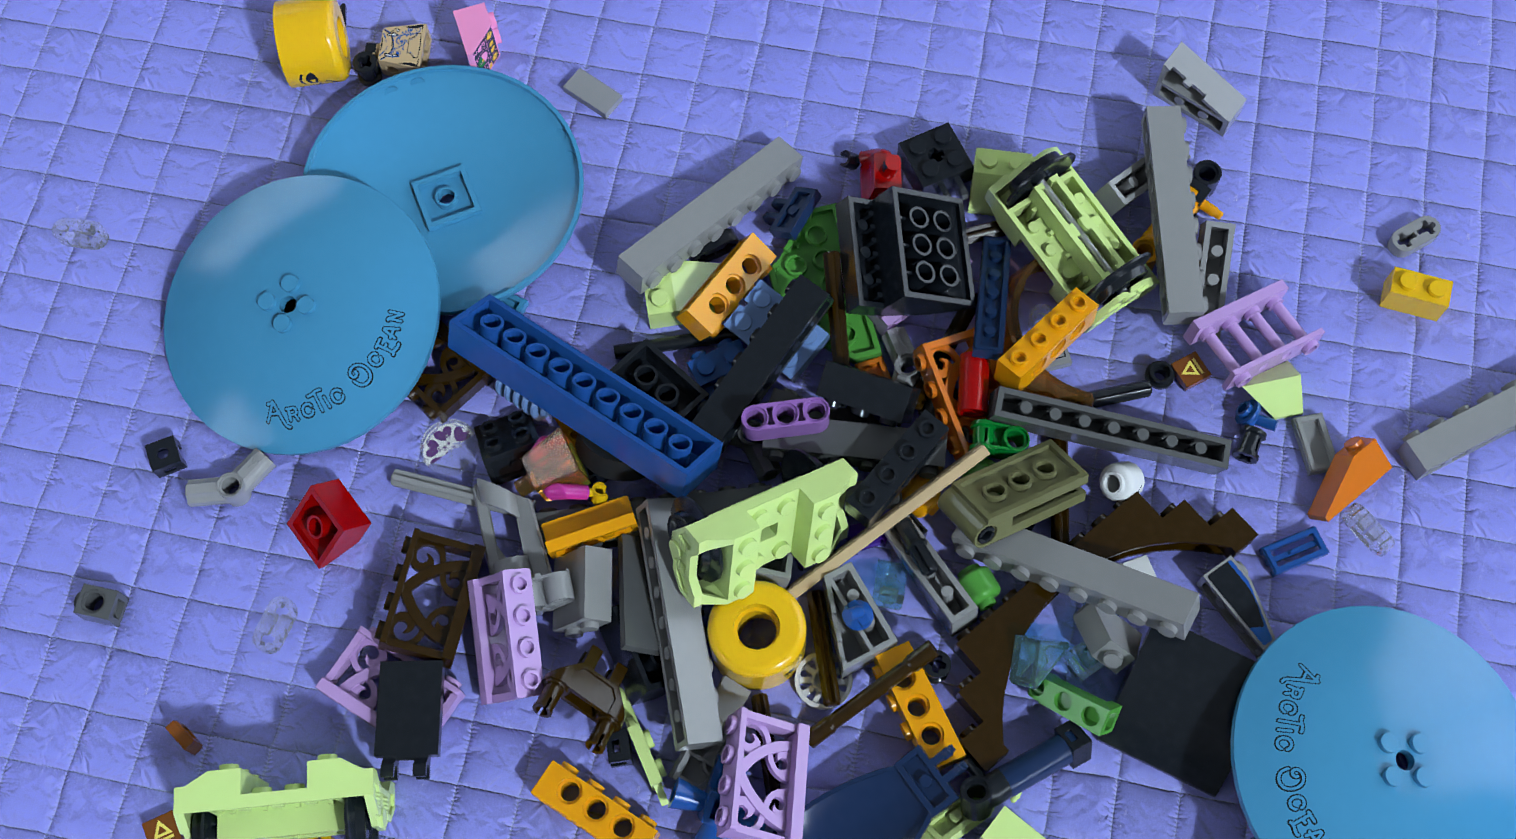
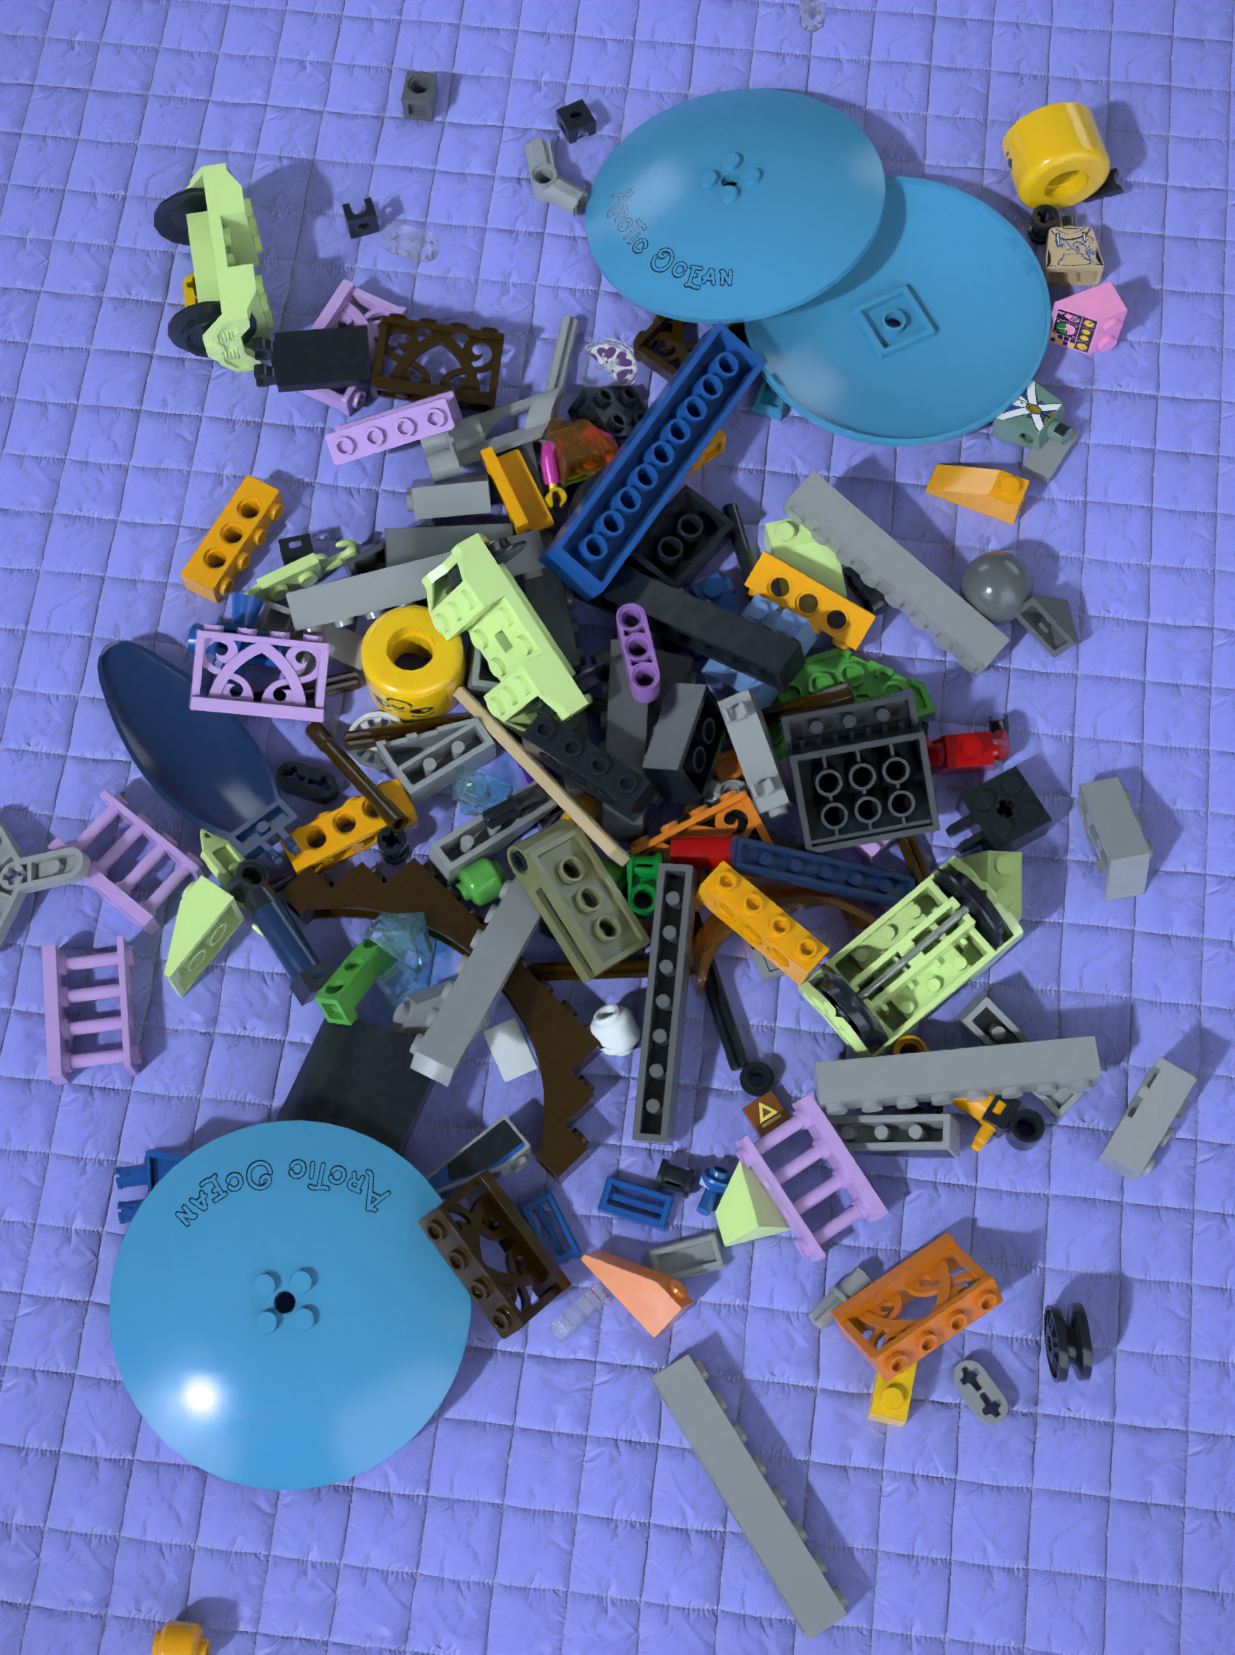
camera: 85 degrees right, 0 degrees up
dark orange tile [165,720,203,755] -> none
red slope [287,479,371,569] -> none
dark brown connector [532,644,628,754] -> none
dark blue hinge [763,186,822,240] -> none
blue plate [842,599,874,631] -> none
none -> black beam [277,761,339,804]
none -> black piece [342,197,380,239]
none -> dark brown fence [418,1169,571,1339]
none -> blue tile [597,1176,675,1232]
none -> light grey brick [718,690,796,819]
none -> light grey axle [808,1267,872,1329]
none -> orange fence [831,1232,1003,1382]
none -> light orange slope [925,464,1030,525]
none -> dark grey piece [960,551,1033,624]
none -> sand green torso [993,379,1073,450]
none -> dark grey slope [1016,594,1078,658]
none -> black wheel [1044,1302,1093,1383]
none -> light grey wedge [1077,777,1154,902]

